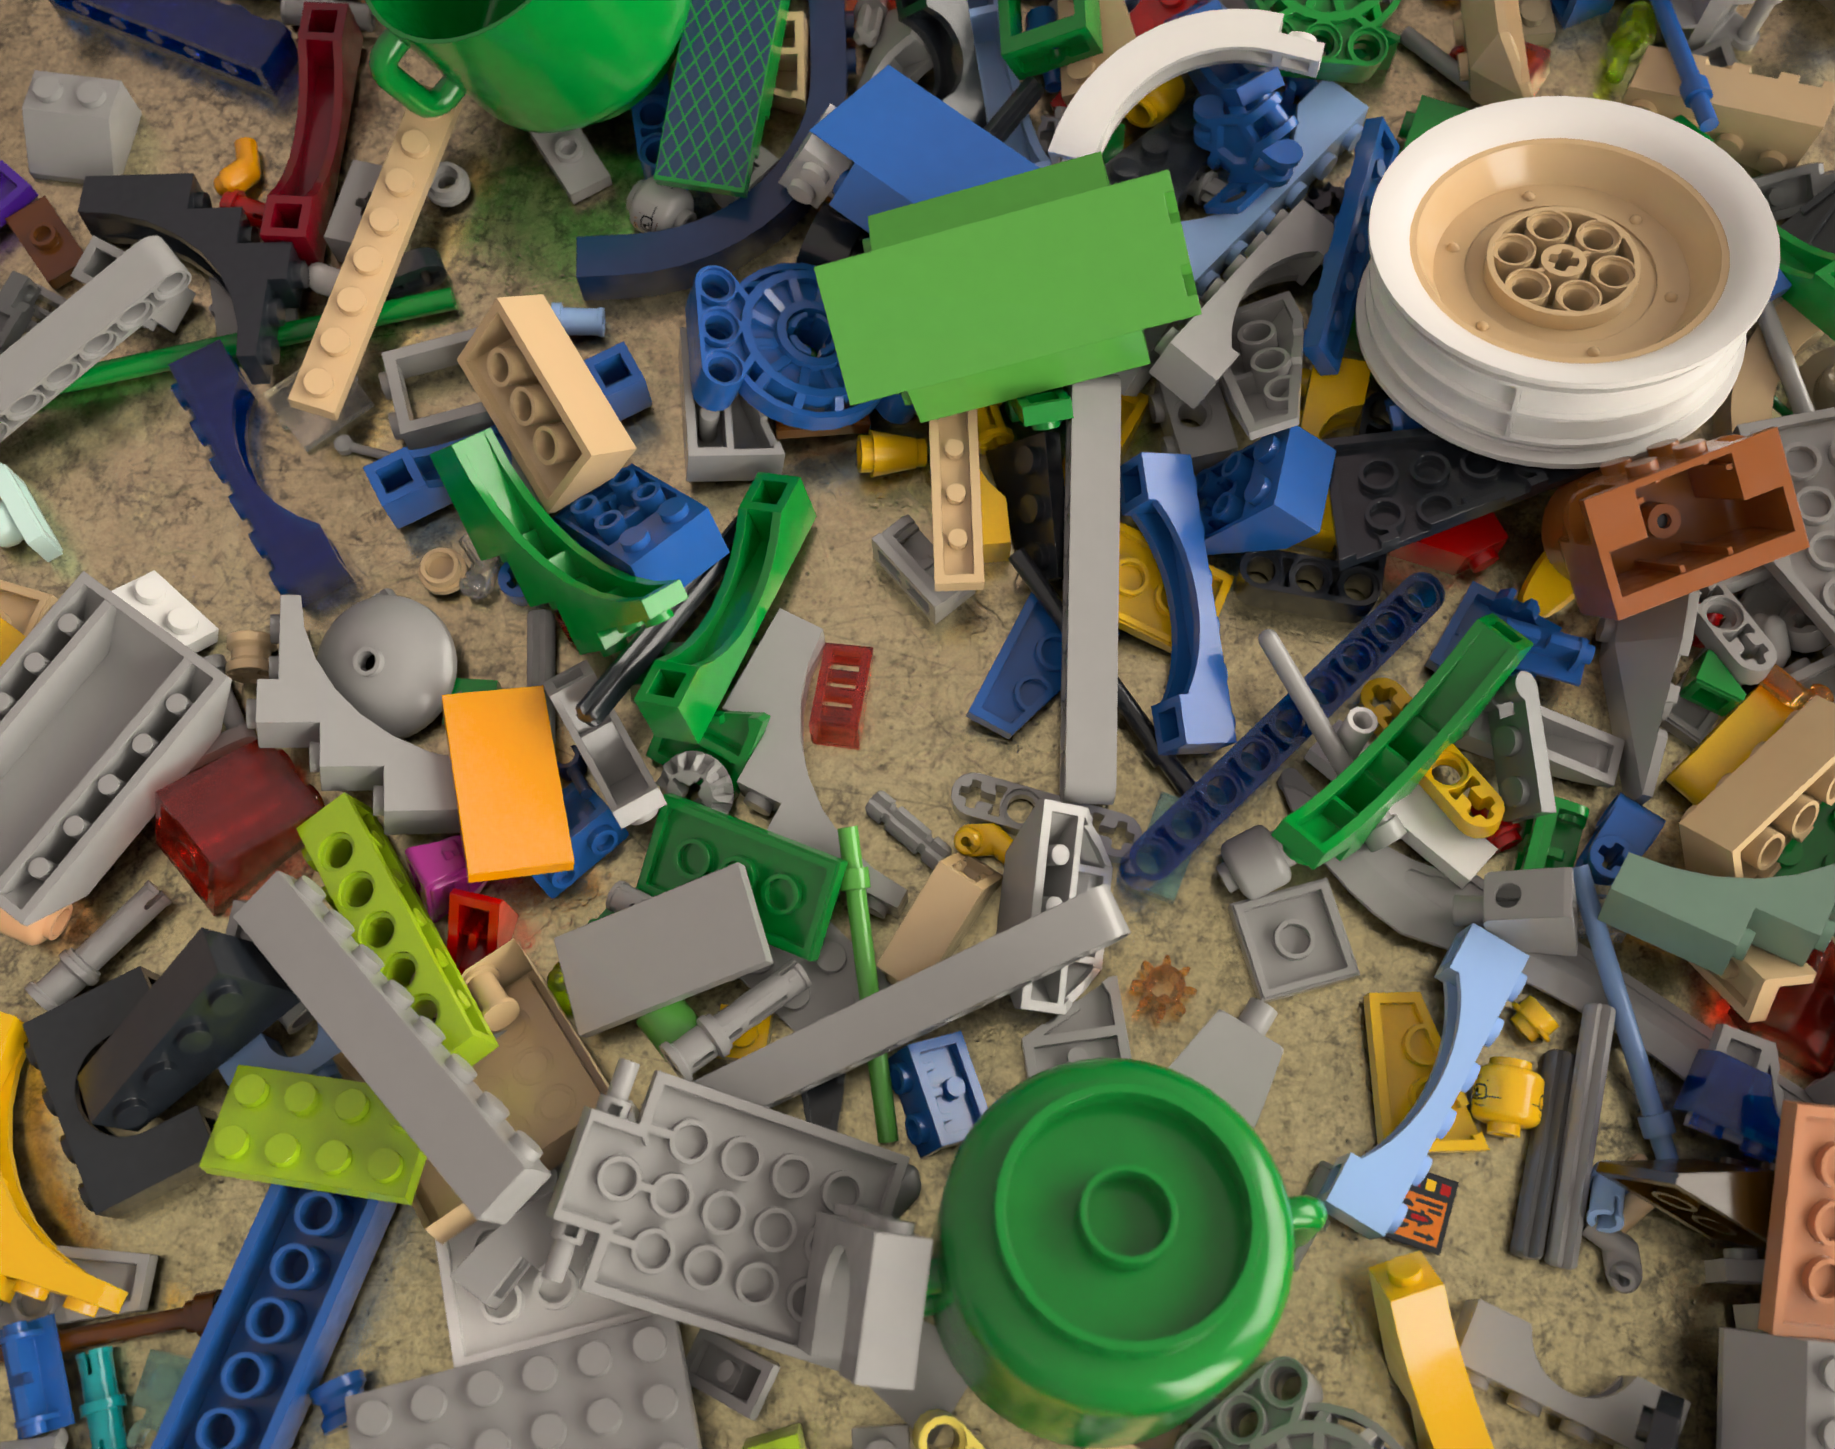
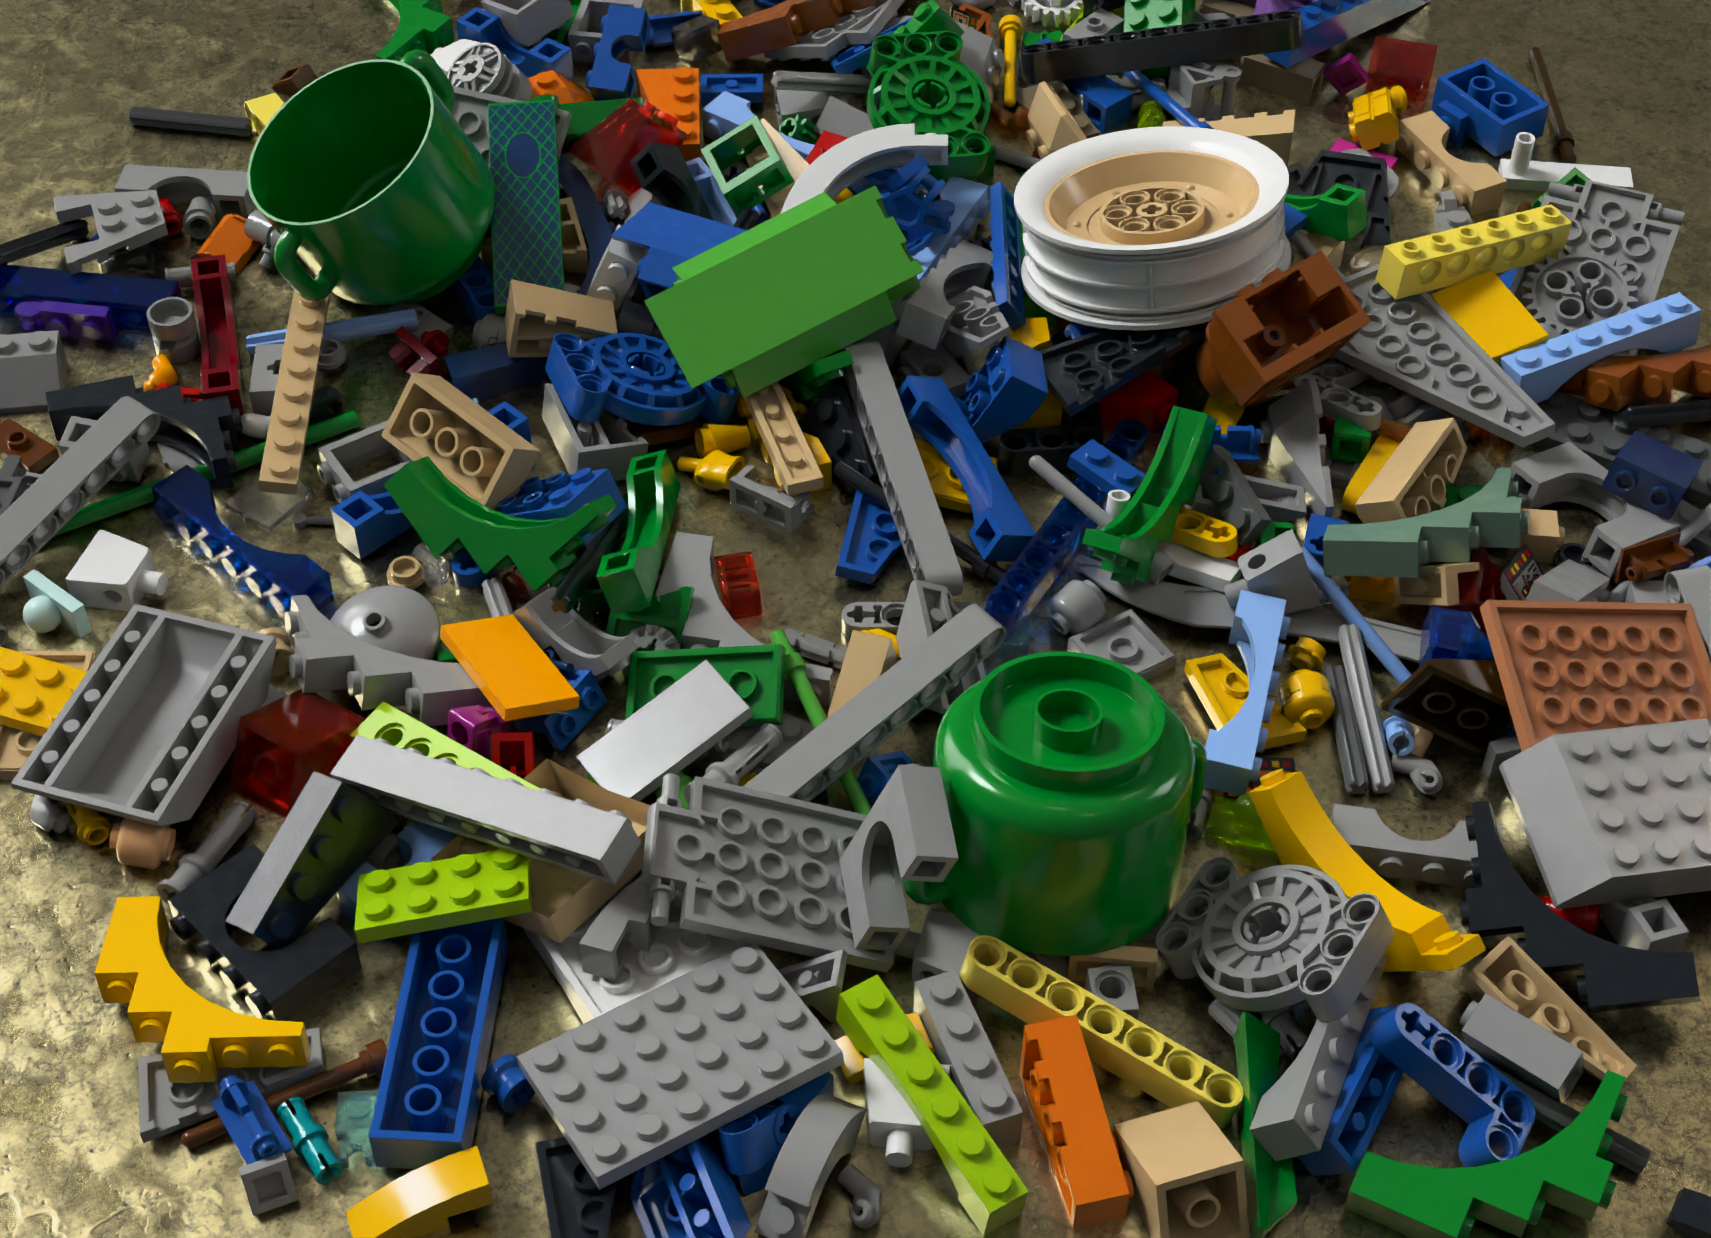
camera: 20 degrees left, 25 degrees down
none -> dark purple hinge [14,301,118,341]
none -> white torso [65,530,168,611]
none -> light grey wheel [146,297,201,363]
none -> light blue axle [246,309,419,355]
none -> dark red hips [387,326,449,381]
none -> tan wedge [504,279,618,357]
none -> yellow piece [677,450,746,492]
none -> blue plate [1067,439,1145,501]
none -> clear neon green tile [1205,793,1275,851]

